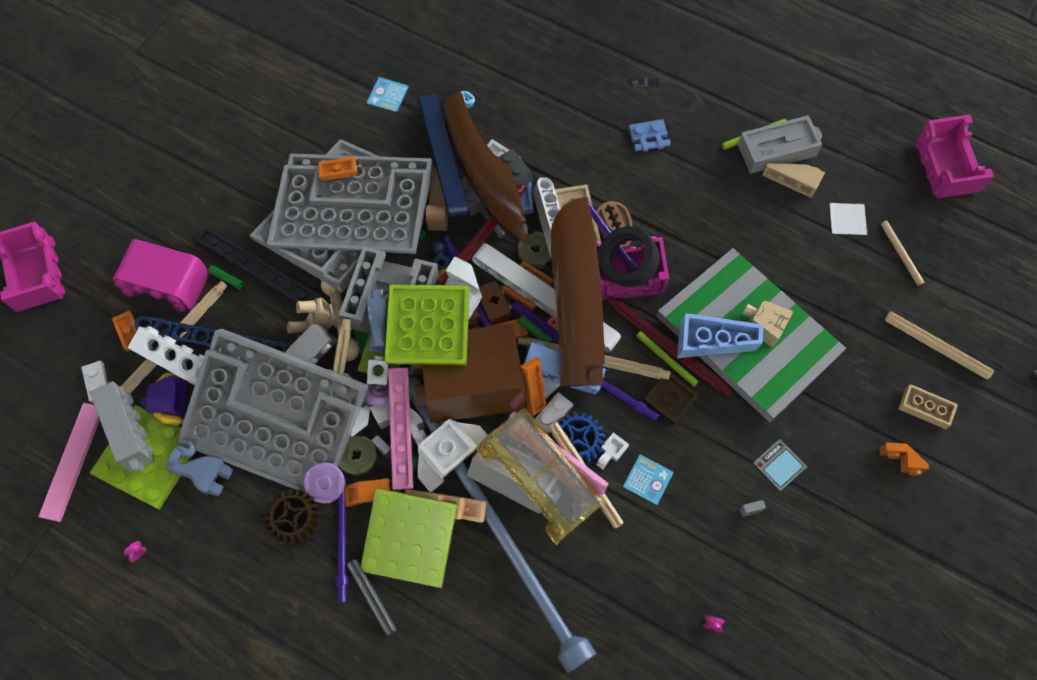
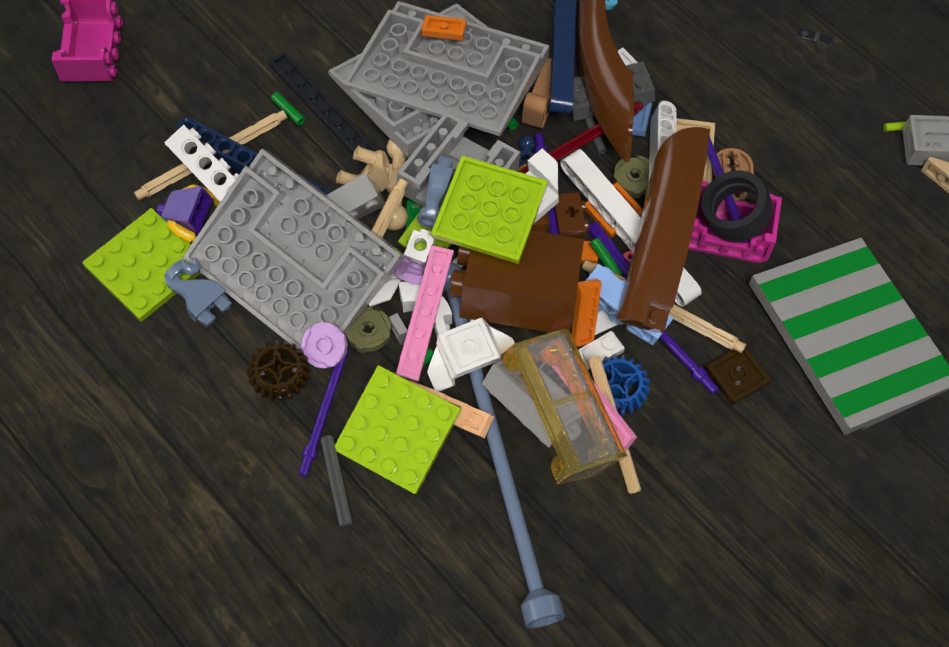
camera: 15 degrees right, 5 degrees down
bright pink tile [38,403,100,522] -> none
white plate [82,361,108,404] -> none
light grey piece [90,381,154,473] -> none
orange plate [112,310,137,352] -> none
dark pink windscreen [113,239,209,312] -> none
dark pink bush [124,541,146,562] -> none
orange slope [344,479,391,507] -> none
white plate [596,433,629,470] -> none
dark red piece [607,296,733,397] -> none
medium azure sticker [623,455,674,505] -> none
medium blue plate [629,119,670,152] -> none
lime bar [636,331,699,387] -> none
light blue wedge [677,313,763,358] -> none
dark pink bush [703,616,724,632] -> none
light grey tile [739,500,766,517] -> none
tan torso [742,301,793,348] -> none
sticker [753,439,807,491] -> none

